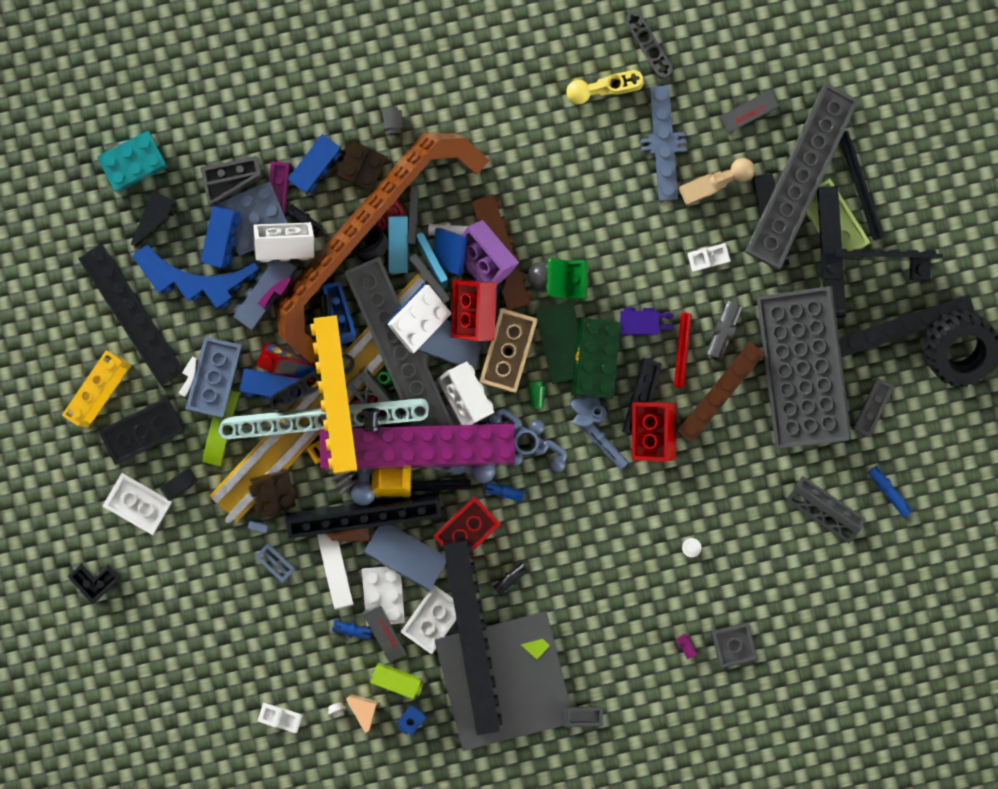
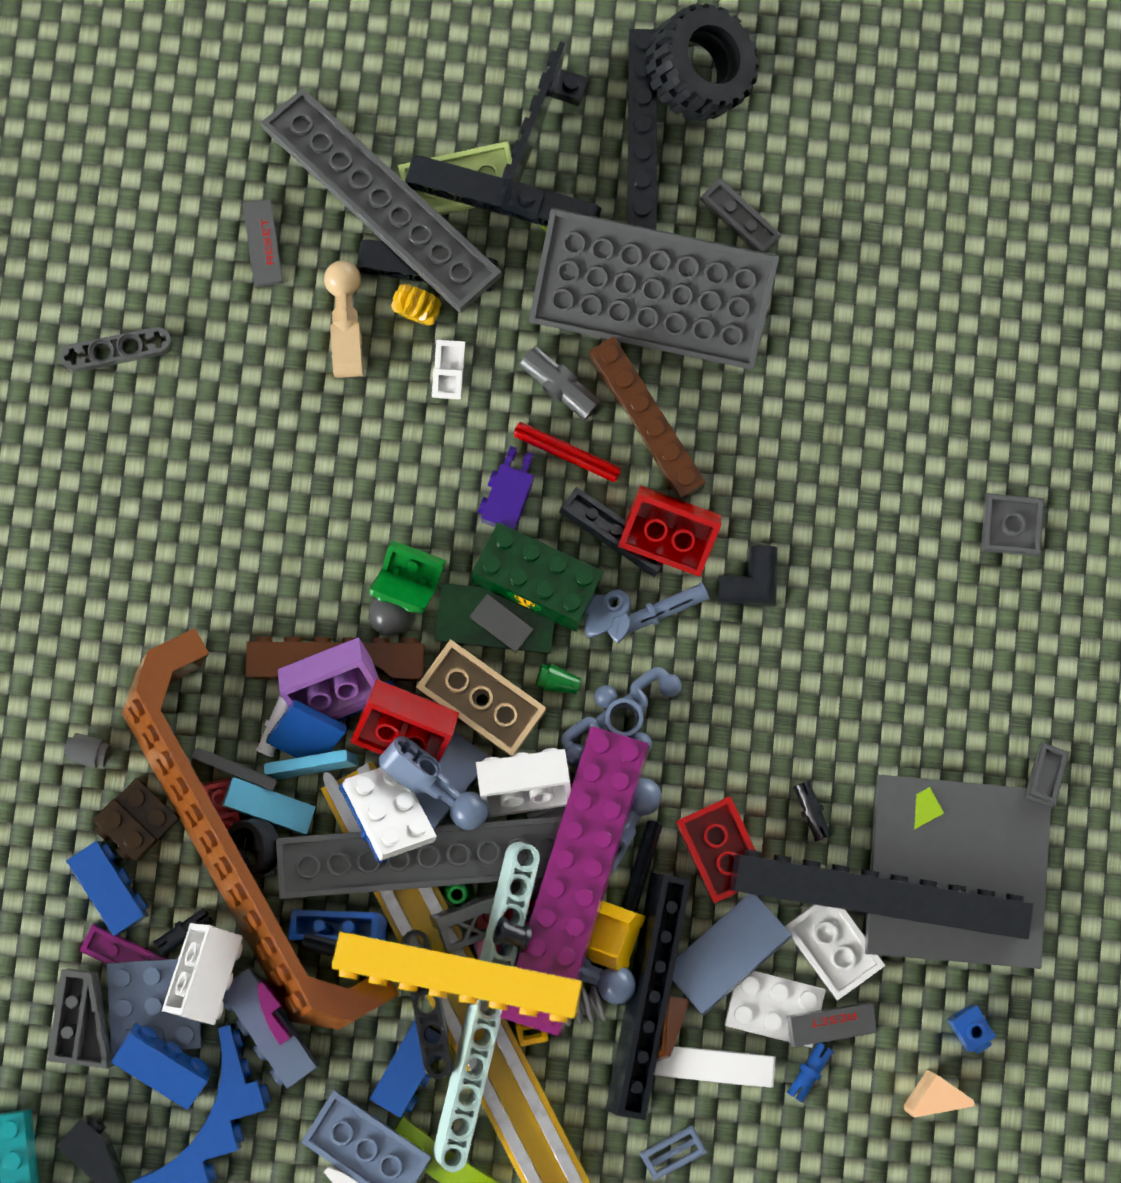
camera: 75 degrees left, 5 degrees down
sand blue tile [248,521,269,533] -> none
dark brown plate [249,469,296,519] -> none
slope [256,342,316,382] -> none
white plate [328,702,347,718] -> none
lime window [370,662,424,699] -> none
dark grey tile [409,254,450,305] -> none
blue pin [484,482,525,502] -> none
light yellow beam [566,70,644,104] -> none
sand blue hinge [641,86,687,201] -> none
magenta pin [676,633,698,659] -> none
white plate [682,538,701,557] -> none
dark grey fence [786,476,866,543] -> none
black axle [840,131,883,240] -> none
blue pin [867,465,913,518] -> none
none -> sand blue beam [379,736,488,830]
none -> yellow gear [391,284,441,326]
none -> dark grey tile [469,594,534,653]
none -> black brick [718,545,778,606]

